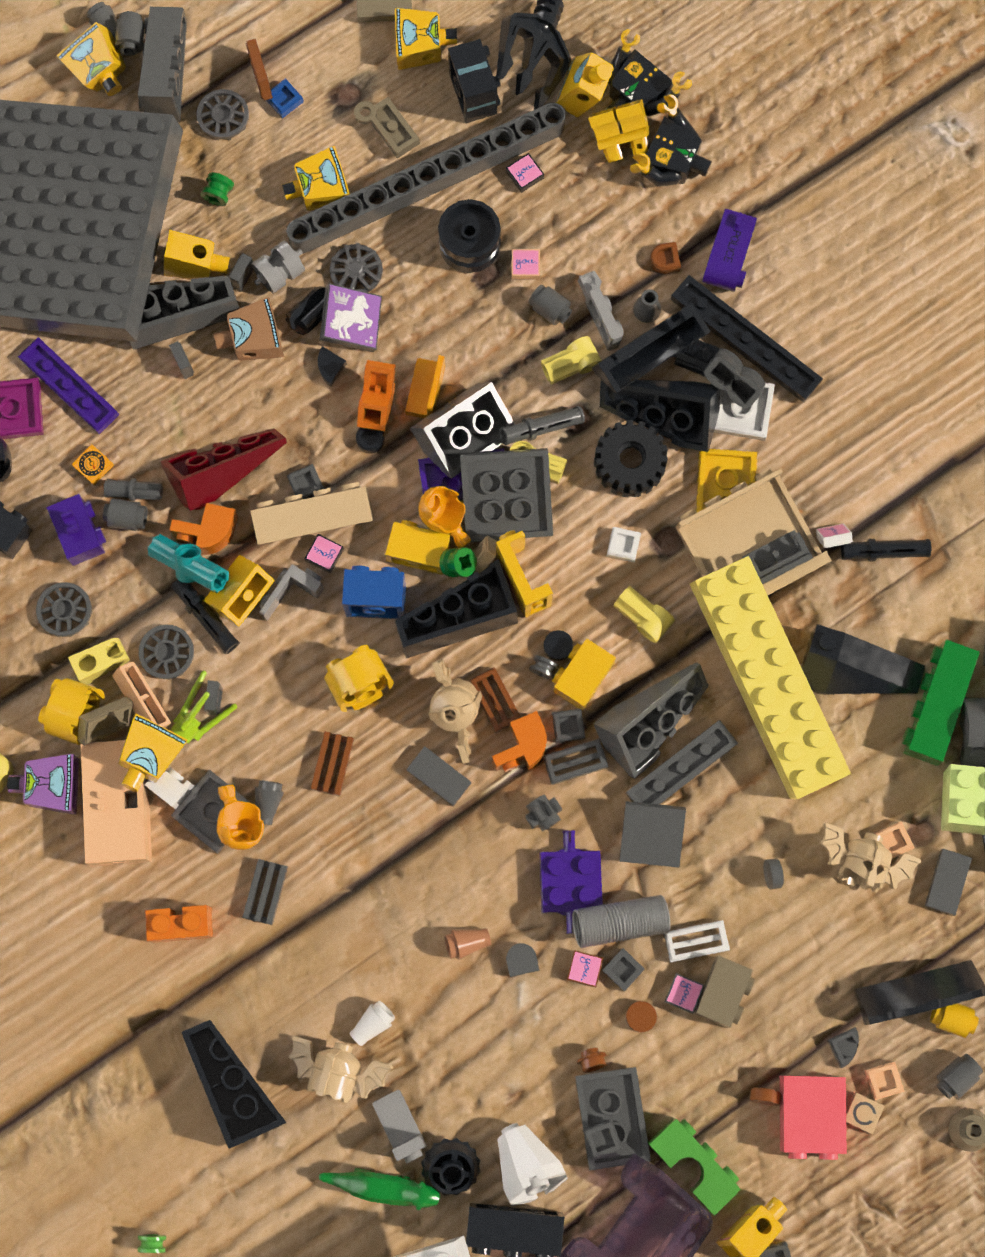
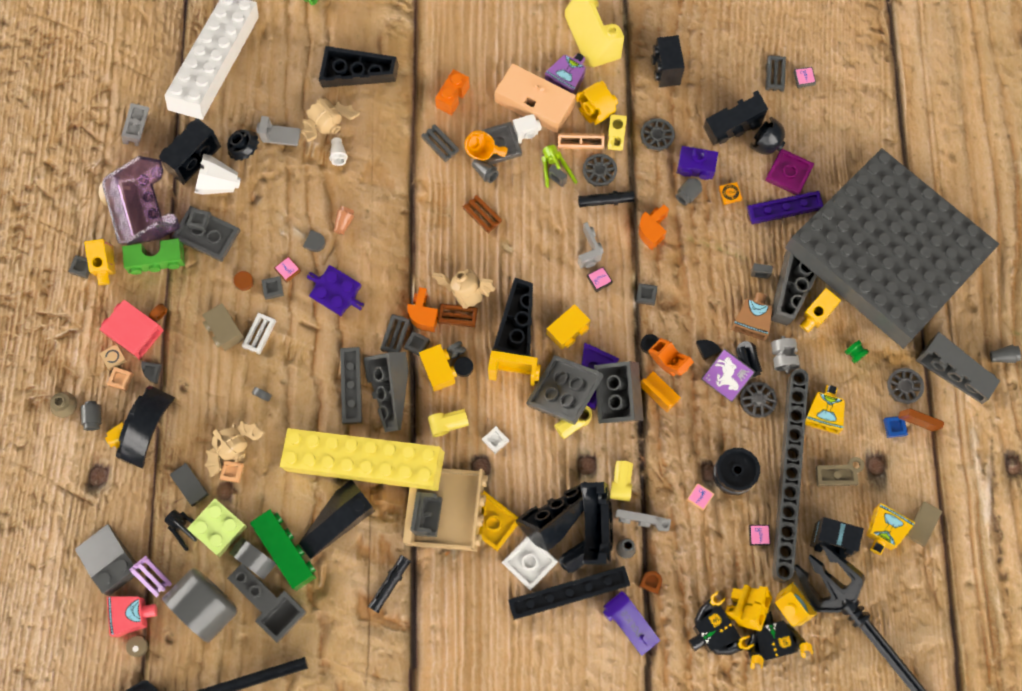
camera: 125 degrees right, 5 degrees down
yellow torso [57,22,126,96] -> none
dark tan tile [78,696,133,745] -> none
dark grey axle [104,478,163,501] -> none
dark grey brick [115,11,144,56] -> none
yellow torso [118,714,187,792] -> none
teal piece [148,534,229,593] -> none
dark red wedge [160,428,287,511] -> none
yellow brick [203,555,275,626] -> none
dark grey tile [229,253,253,292] -> none
tan brick [250,482,373,545] -> none
green animal [319,1168,440,1211] -> none
yellow brick [324,645,394,712] -> none
blue brick [342,566,406,619] -> none
dark grey tile [406,746,472,807] -> none
light orange hair [418,486,471,548] -> none
green wheel [439,548,477,577] -> none
tan tile [473,535,496,573] -> none
dark grey pin [499,406,585,445] -> none
dark grey gear [525,794,562,832] -> none
dark grey brick [529,285,572,325] -> none
light grey piece [572,895,670,948] -> none
dark orange plate [577,1048,606,1073] -> none
black tyre [594,420,668,497] -> none
dark grey tile [619,801,686,868] -> none
bright pink tile [664,973,704,1014] -> none
dark grey brick [704,348,765,409] -> none
white tile [816,523,853,548] -> none

